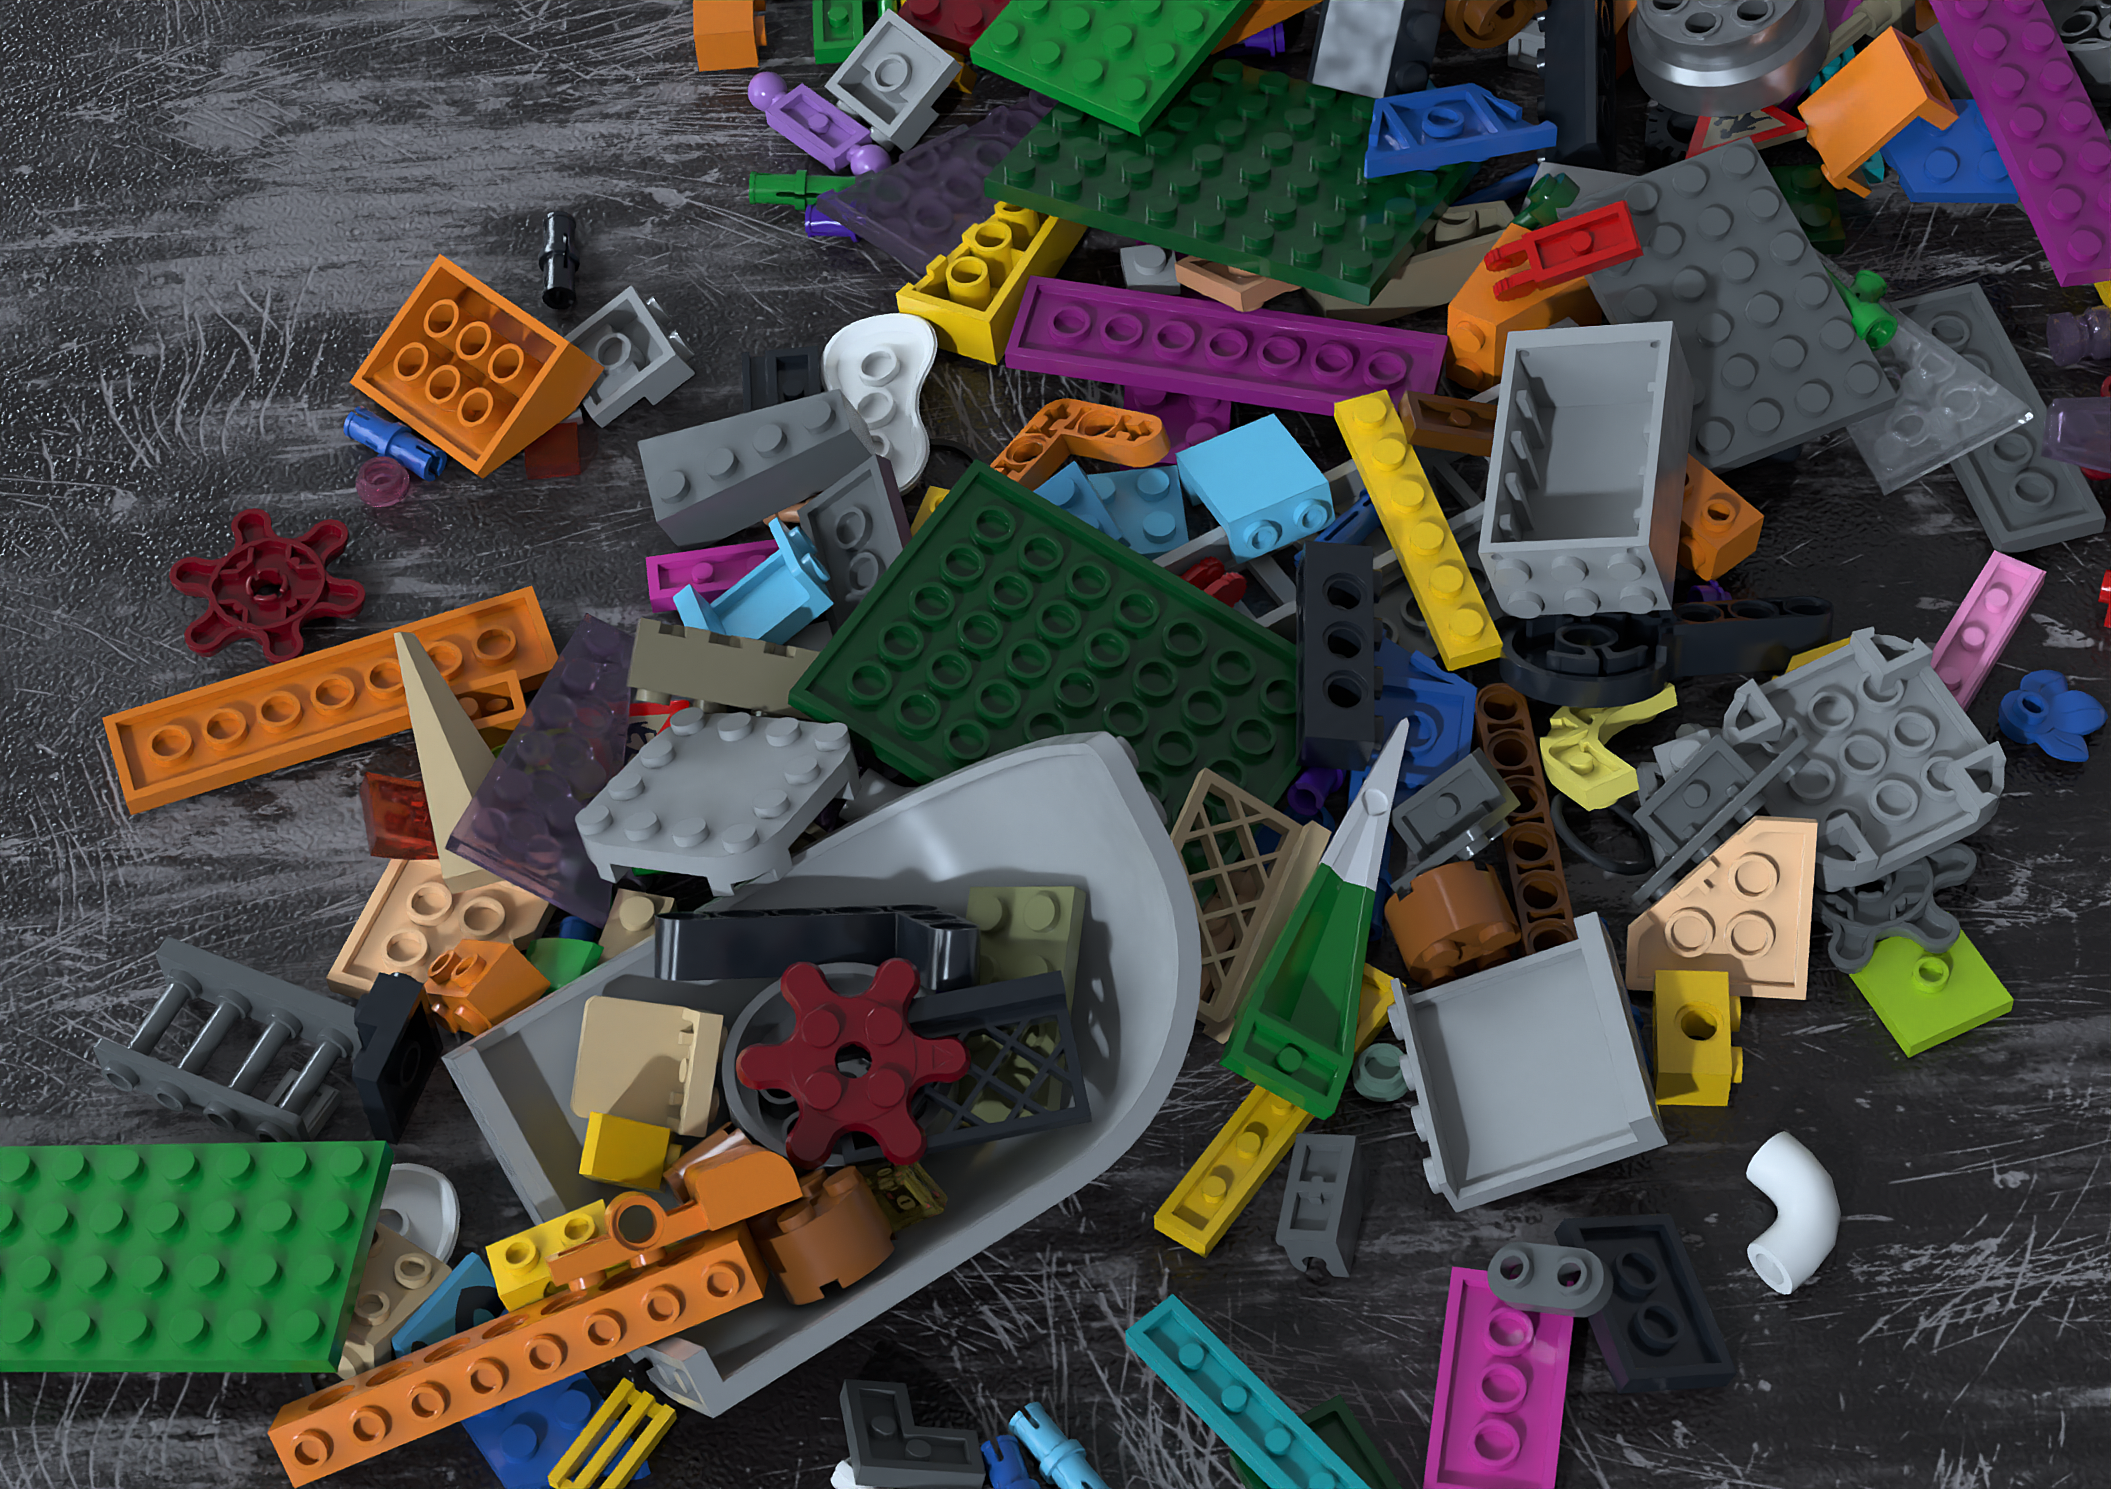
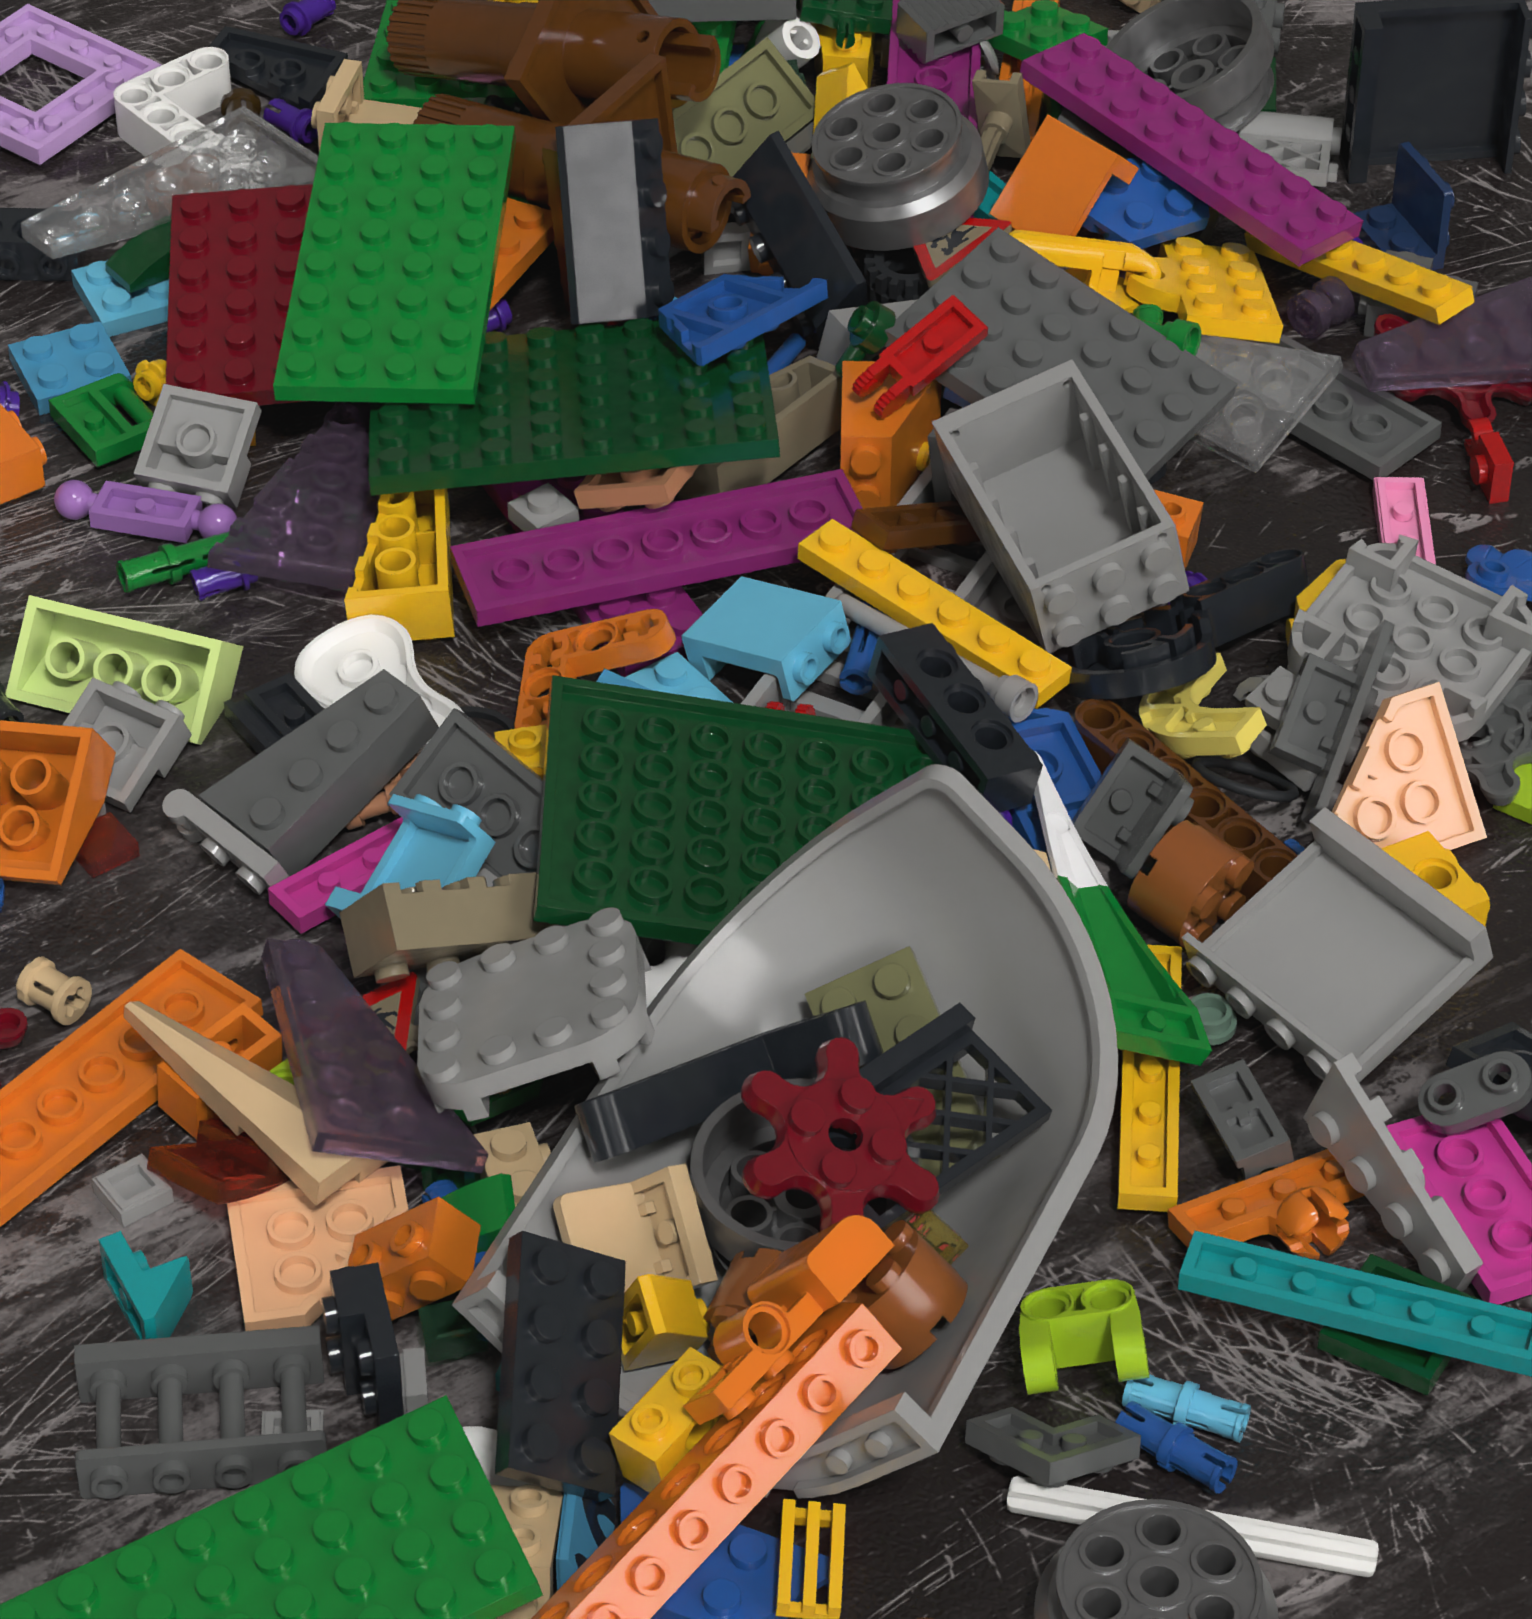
camera: 35 degrees left, 10 degrees down
none -> yellowish green slope [5,595,243,745]
none -> tan bush [16,957,92,1025]
none -> light grey tile [92,1154,174,1228]
none -> teal slope [98,1231,193,1340]
none -> light grey plate [162,789,289,895]
none -> light grey tile [400,1347,428,1415]
none -> black plate [495,1231,626,1502]
none -> light grey piece [835,594,1038,722]
none -> yellow plate [1008,230,1283,344]
none -> lime piece [1019,1279,1150,1395]
none -> orange plate [1168,1149,1365,1260]
none -> light grey wing [1303,1052,1483,1292]

